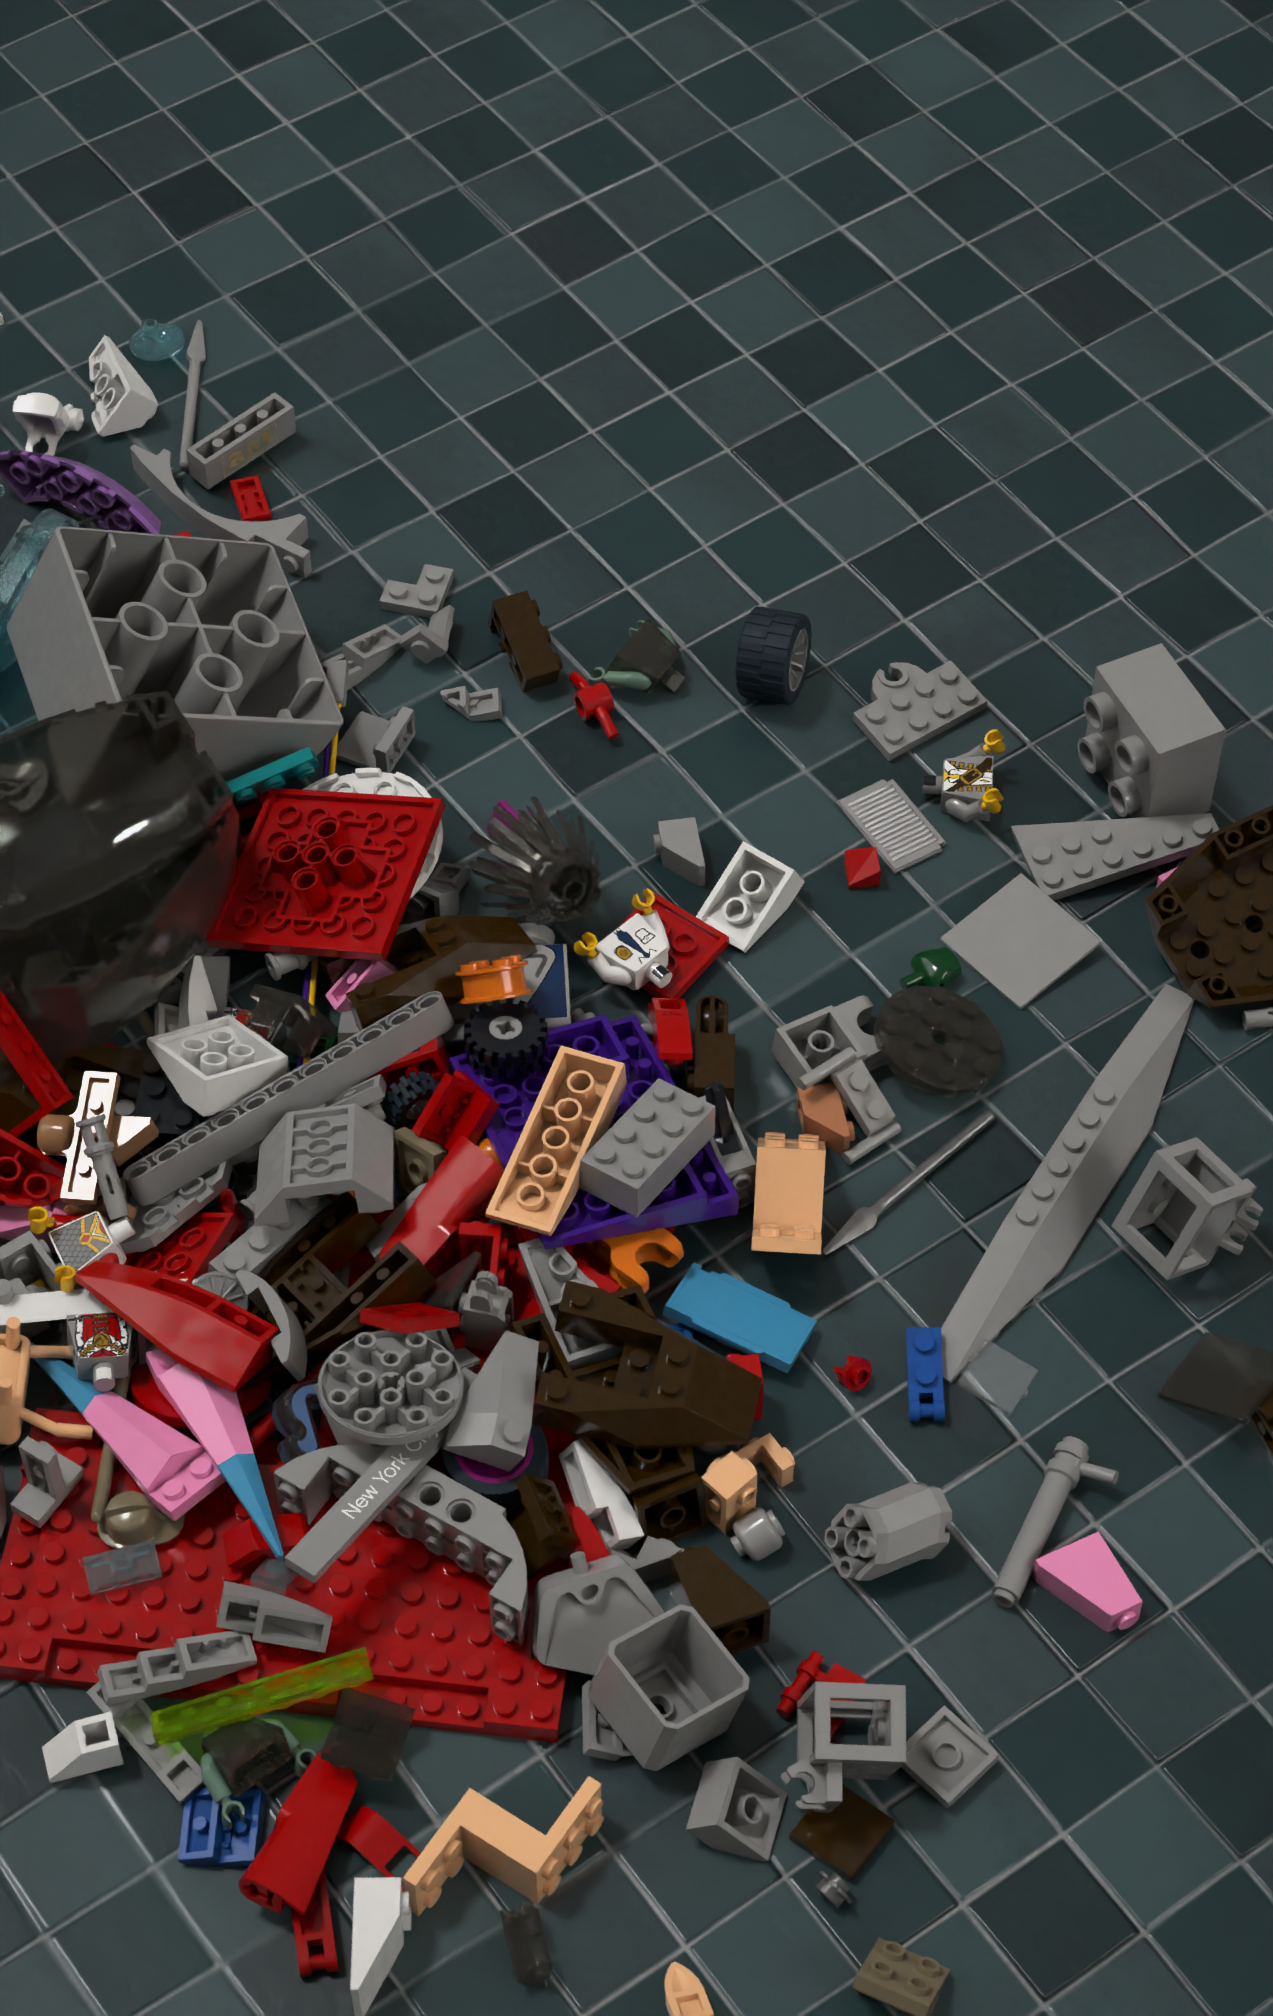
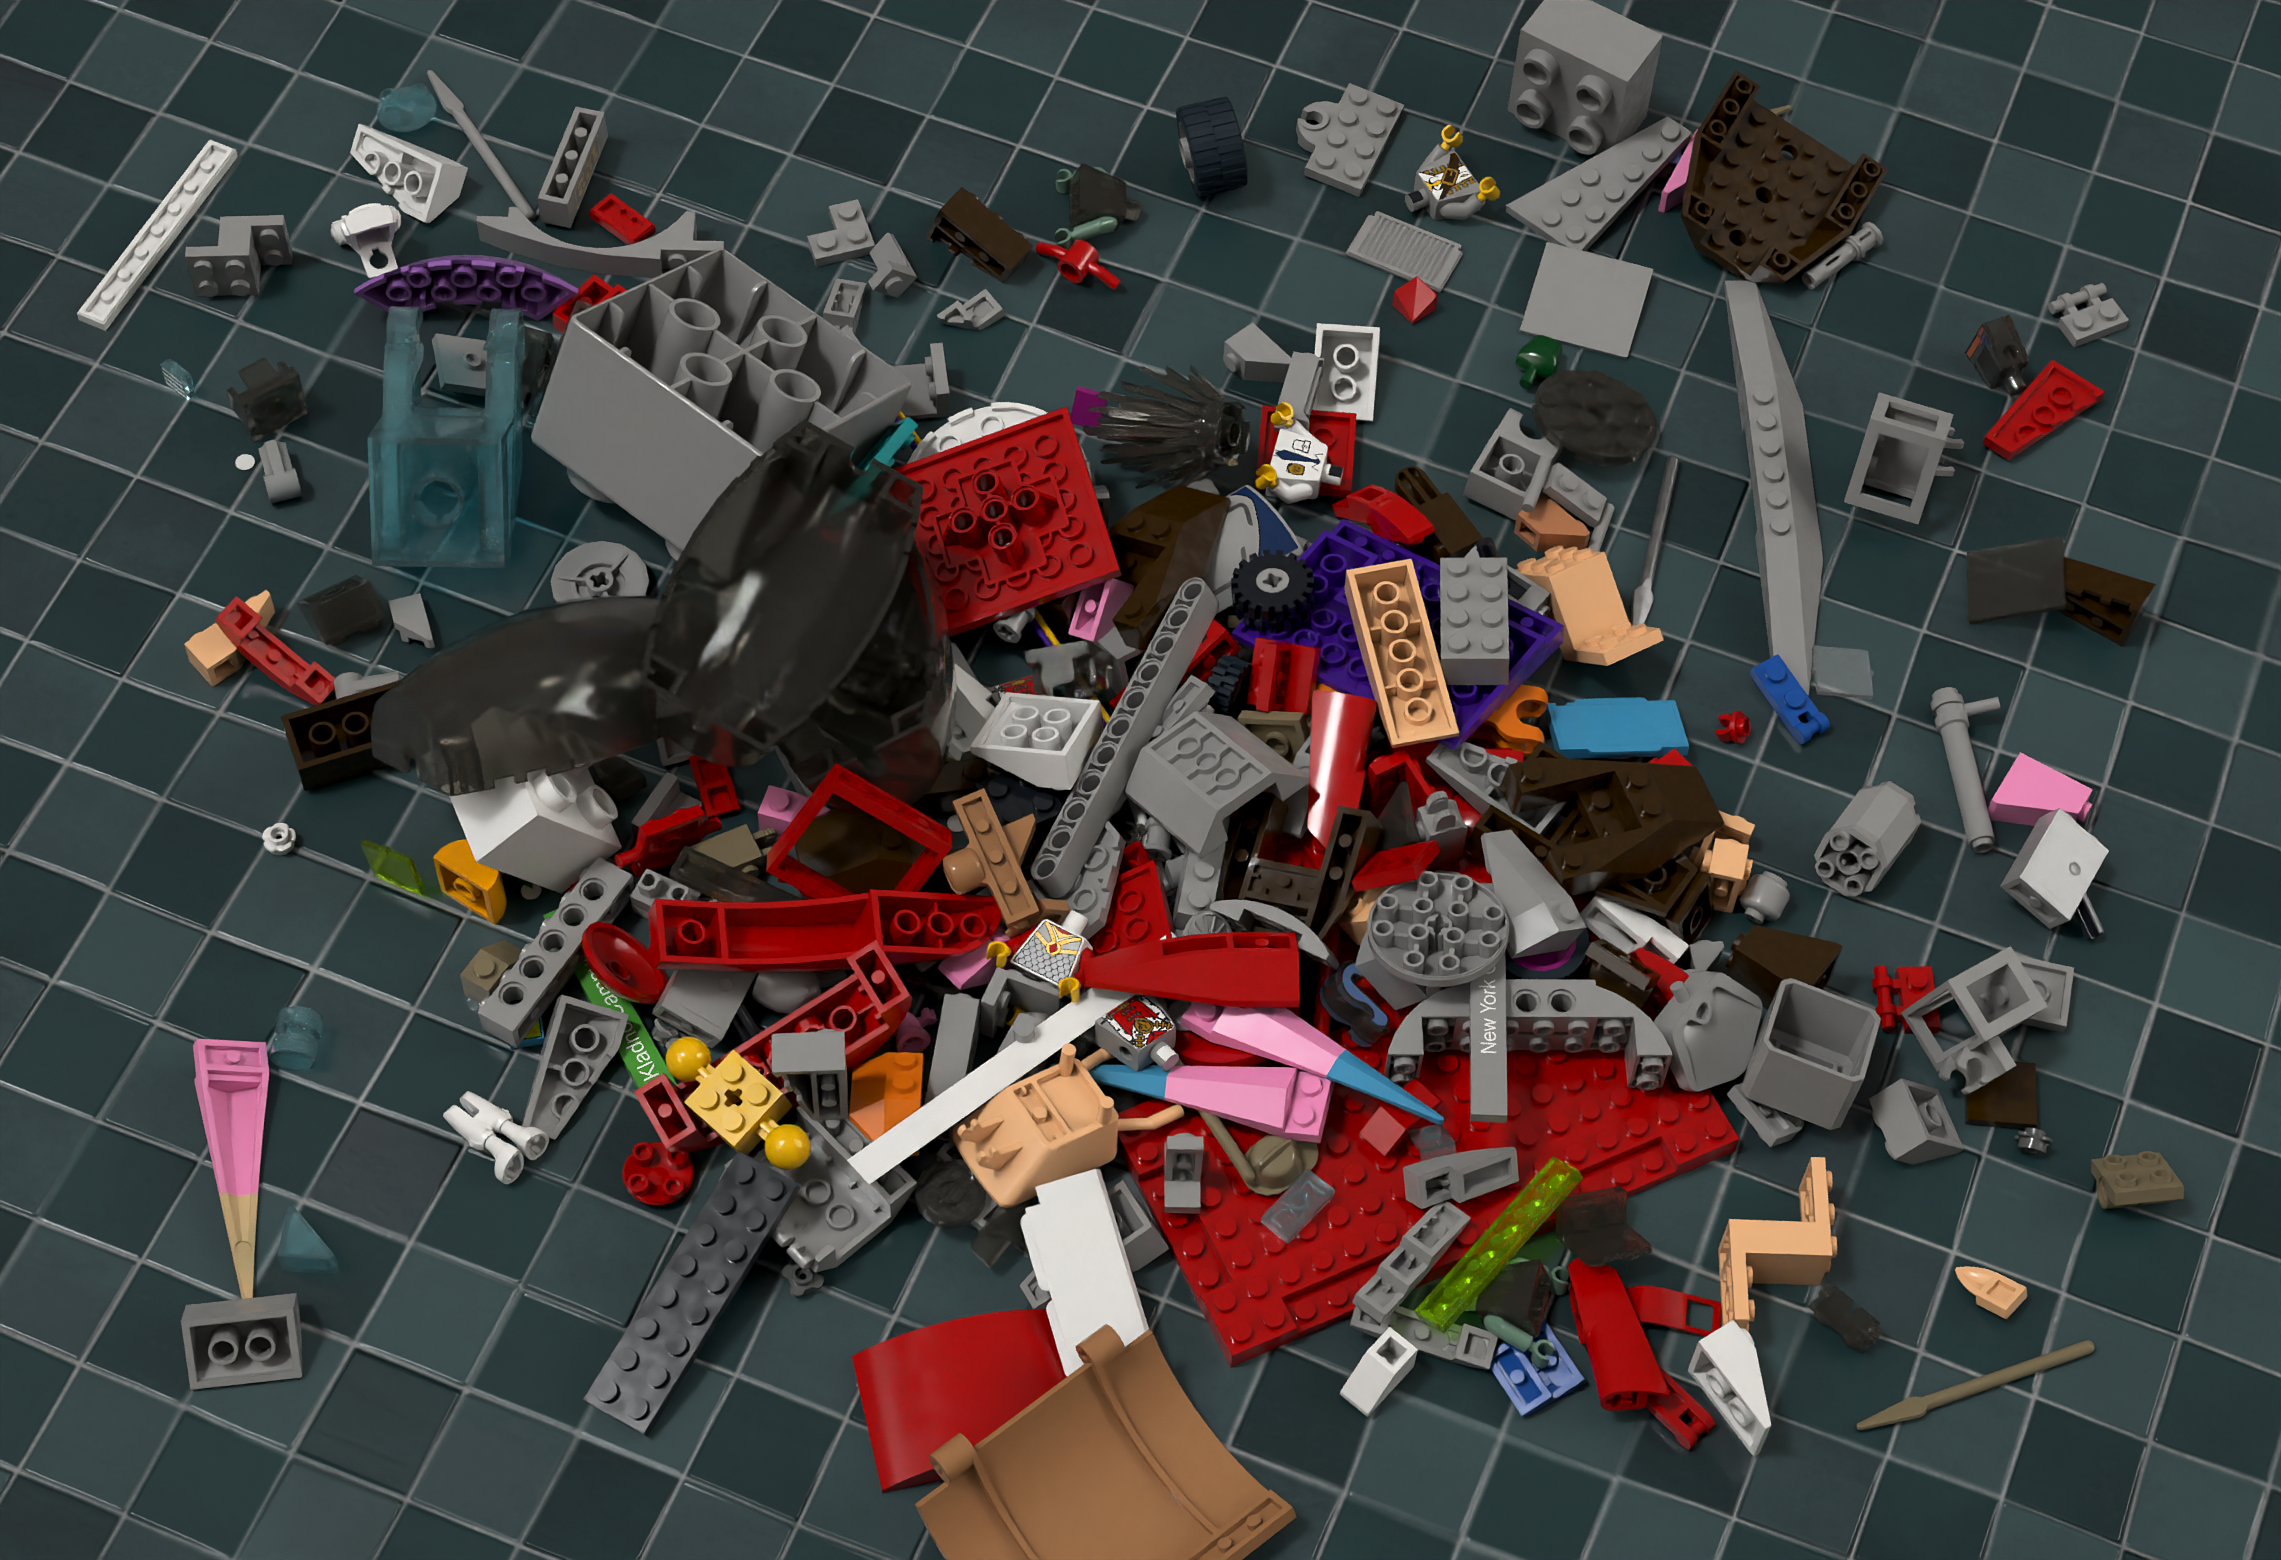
camera: 35 degrees left, 5 degrees up
light grey pin [75,1114,129,1220] -> none
orange wheel [455,955,533,1004] -> none
none -> light grey window [1274,351,1324,432]
none -> piece [2000,808,2109,940]

